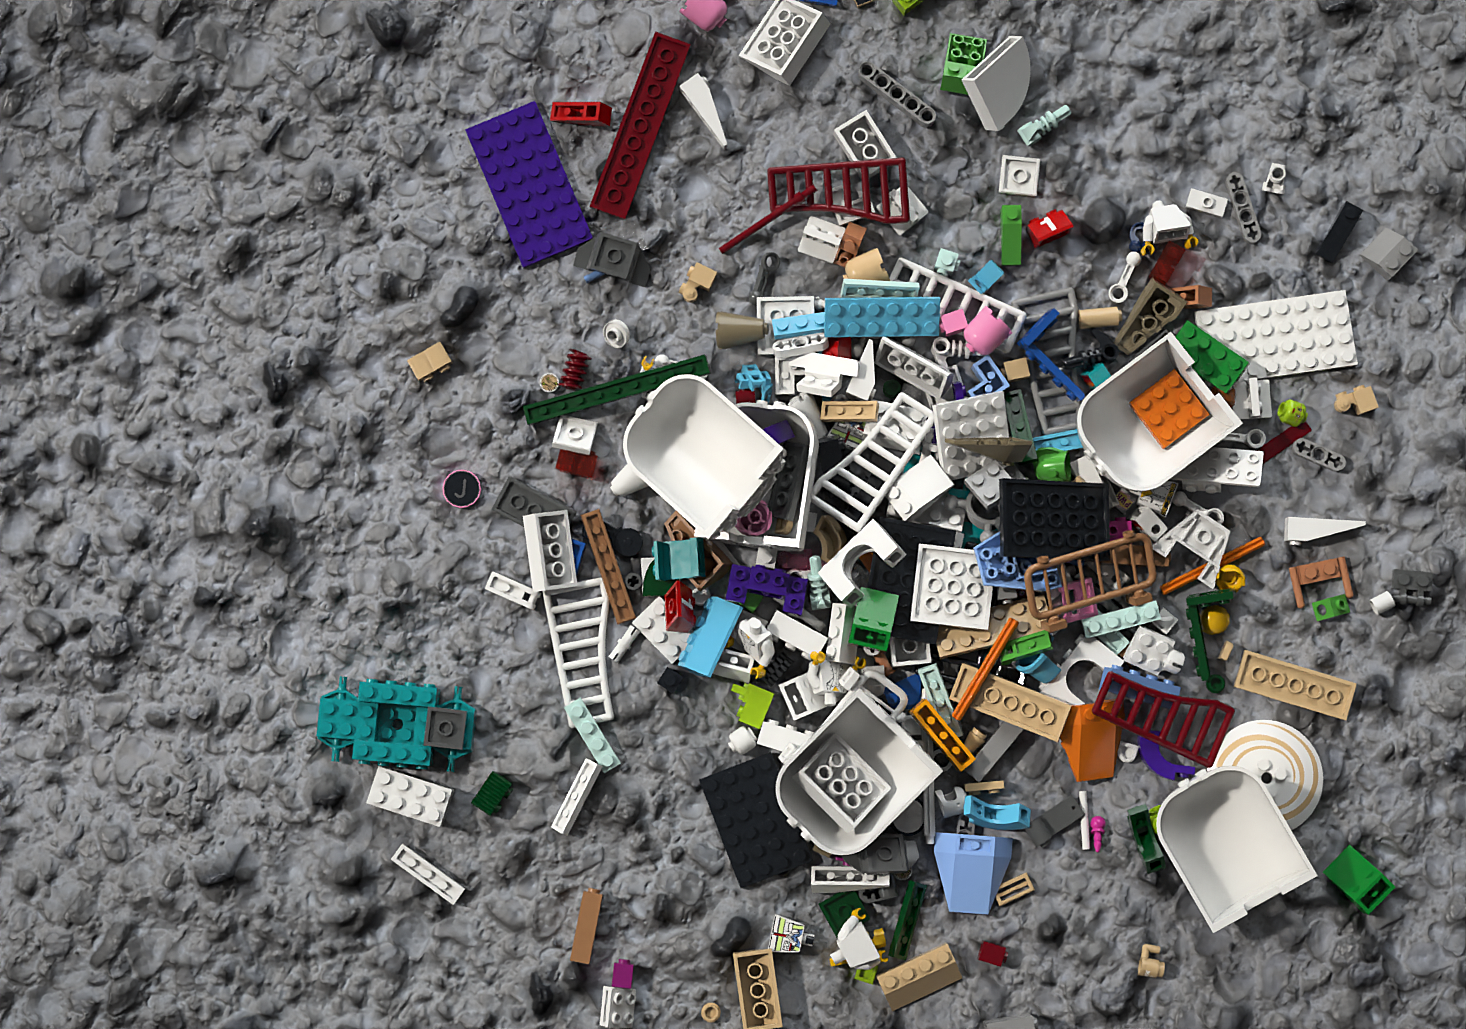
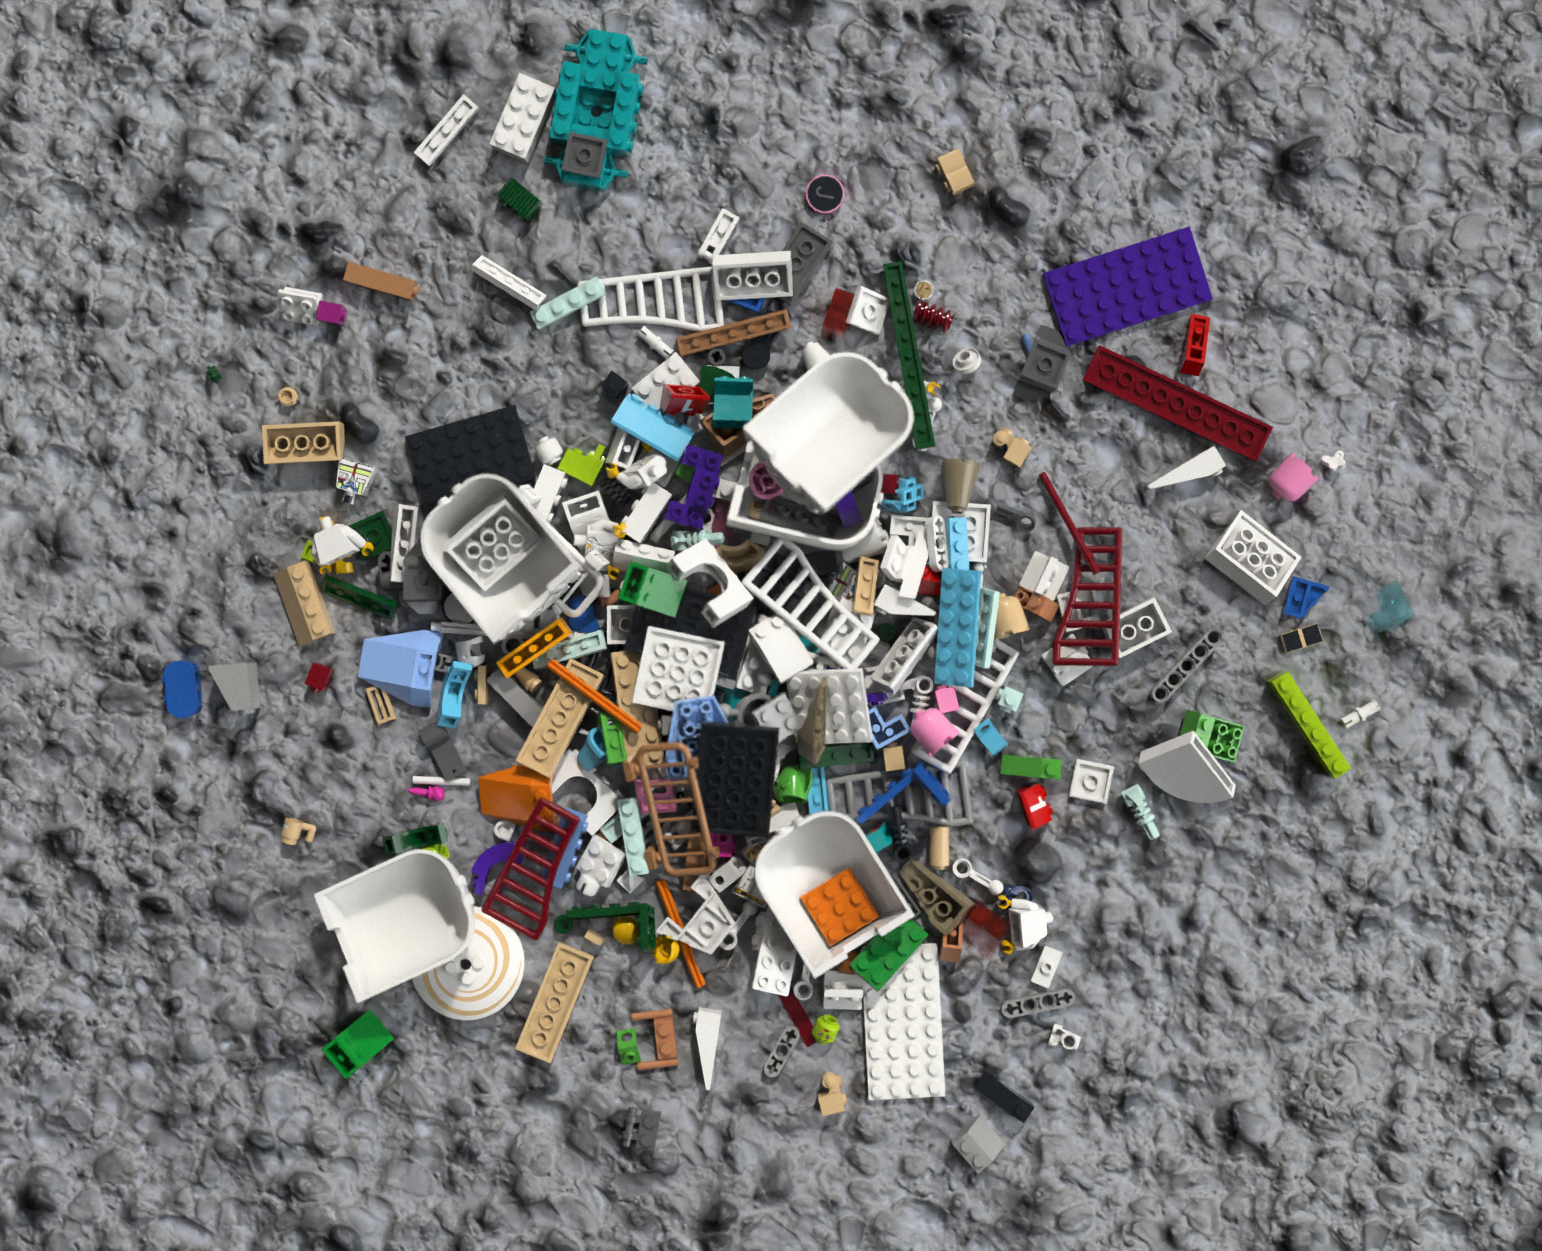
camera: 90 degrees right, 5 degrees up
white beam [1369,591,1395,615] -> none

